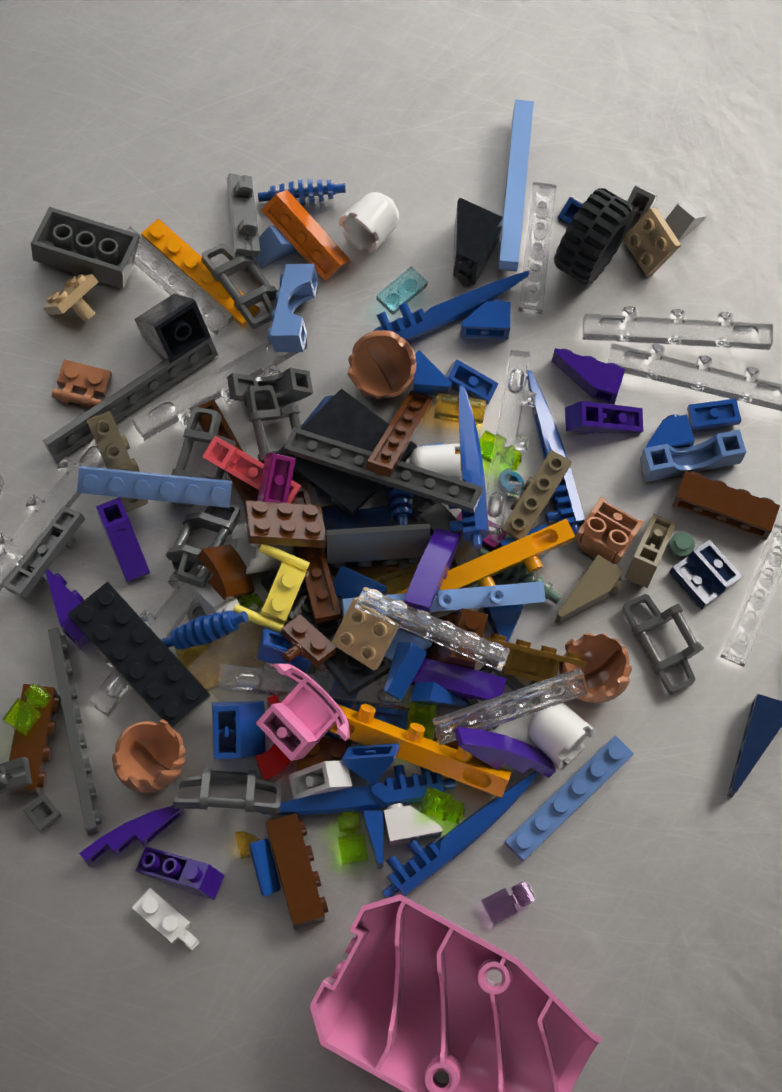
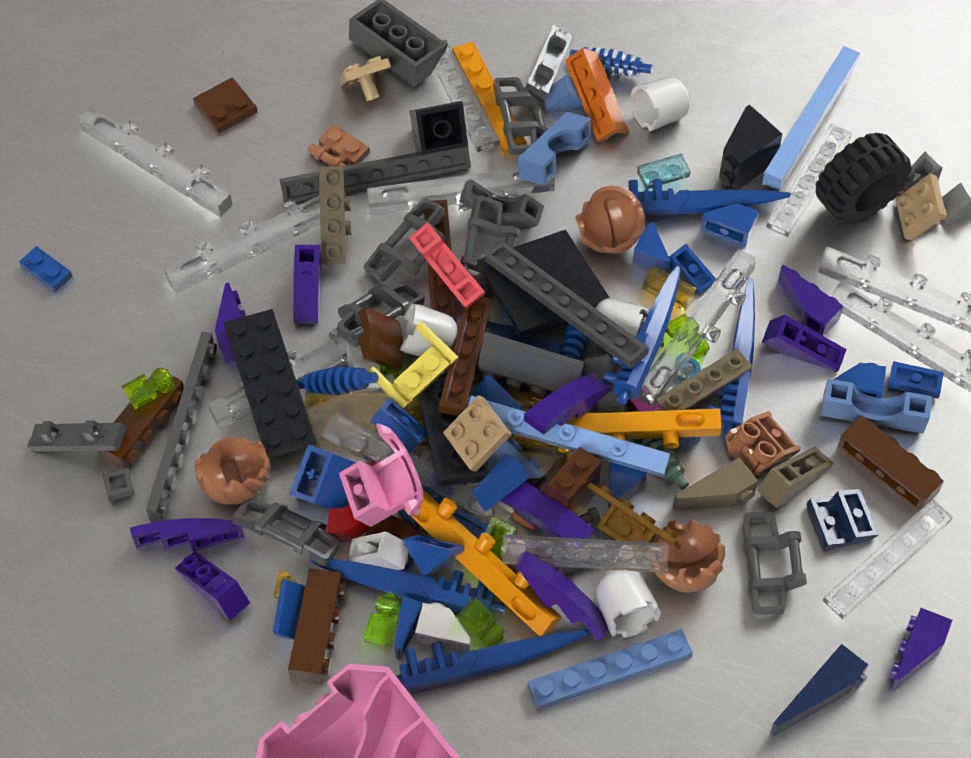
camera: 30 degrees right, 10 degrees down
dark grey hinge [3,506,85,599] -> none
medium blue plate [77,466,232,508] -> none
white plate [132,888,199,951] -> none
reddish brown plate [244,501,327,548] -> none
magenta slope [257,453,296,503] -> none
reddish brown plate [280,615,337,667] -> none
clear plate [355,587,510,671] -> none
reddish brown plate [365,390,434,477] -> none
blue slope [411,682,467,707] -> none
clear purple plate [481,881,535,925] -> none
sand green plate [669,532,695,557] -> none

